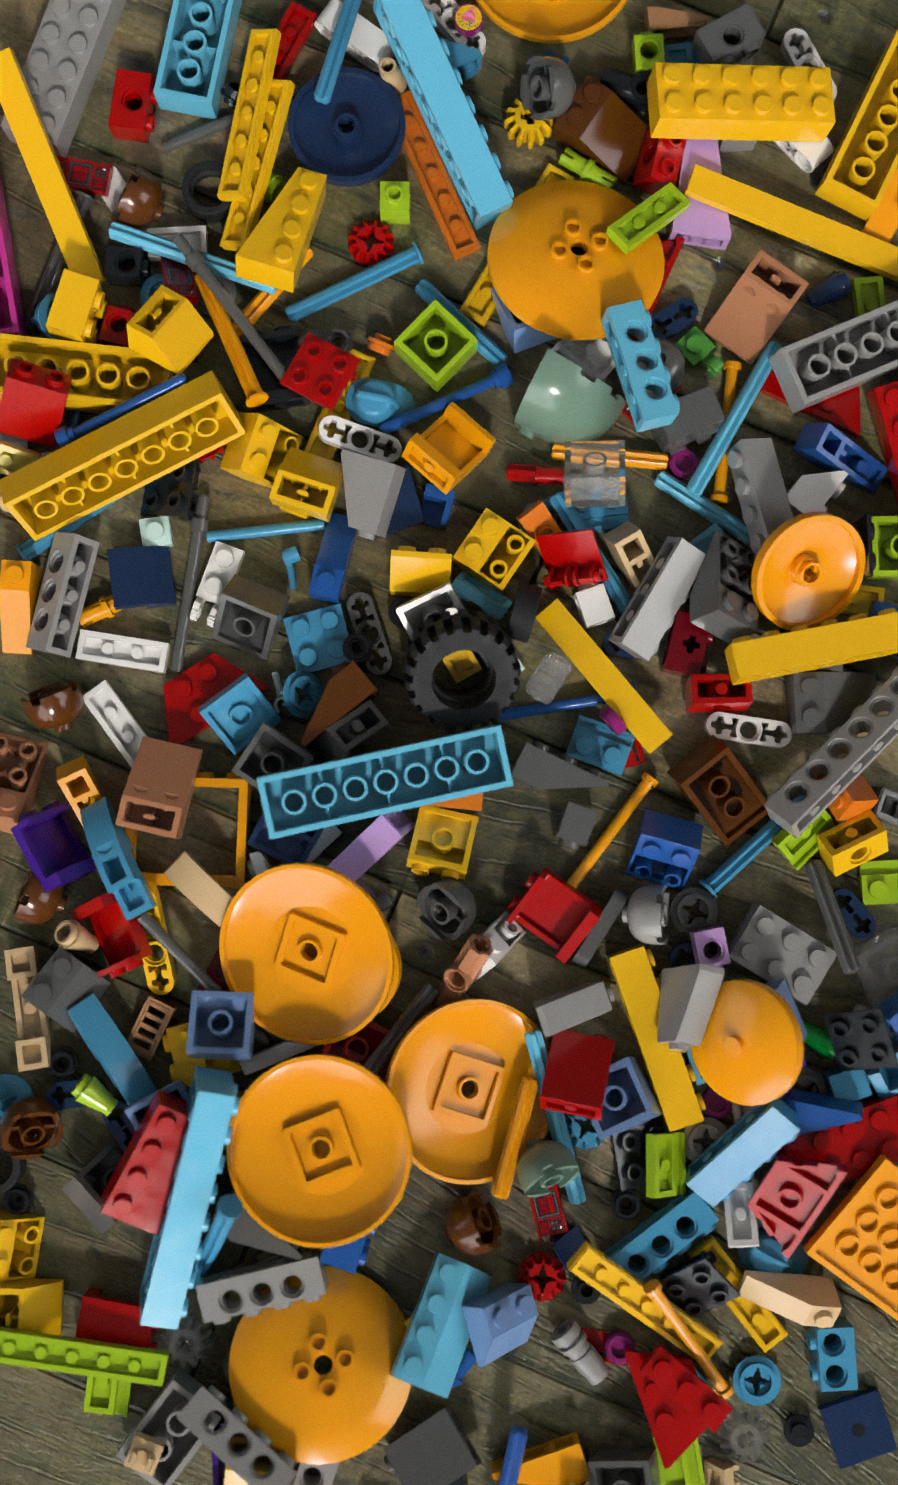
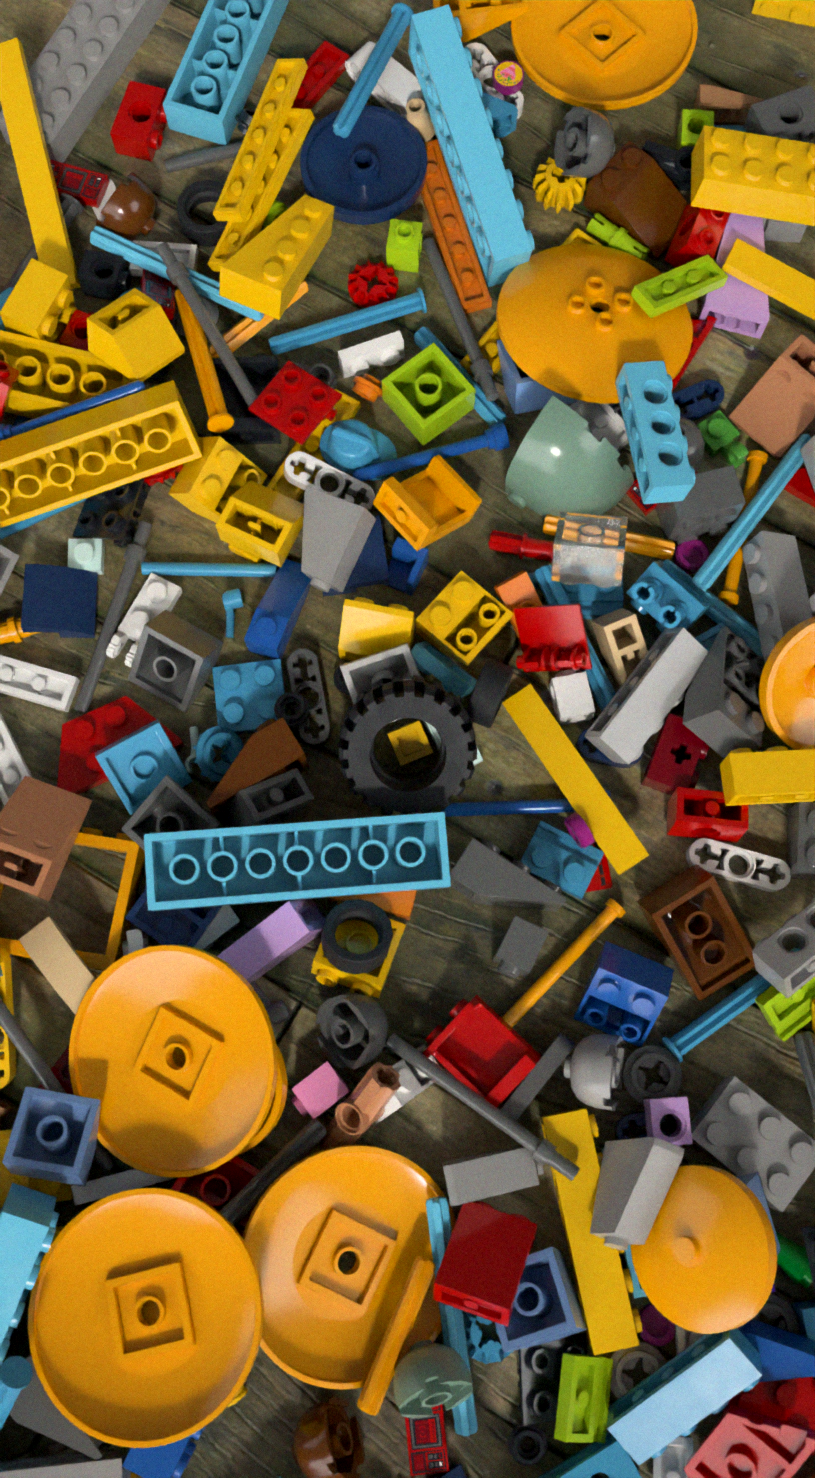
camera: 10 degrees right, 10 degrees down
clear gear [526,651,572,705] -> none
none -> bright pink brick [291,1061,351,1119]
none -> black tyre [321,899,393,974]
none -> white plate [338,330,404,378]
none -> dark grey bar [385,1033,580,1181]
none -> dark grey bar [422,238,499,401]
none -> dark azure brick [626,560,711,633]

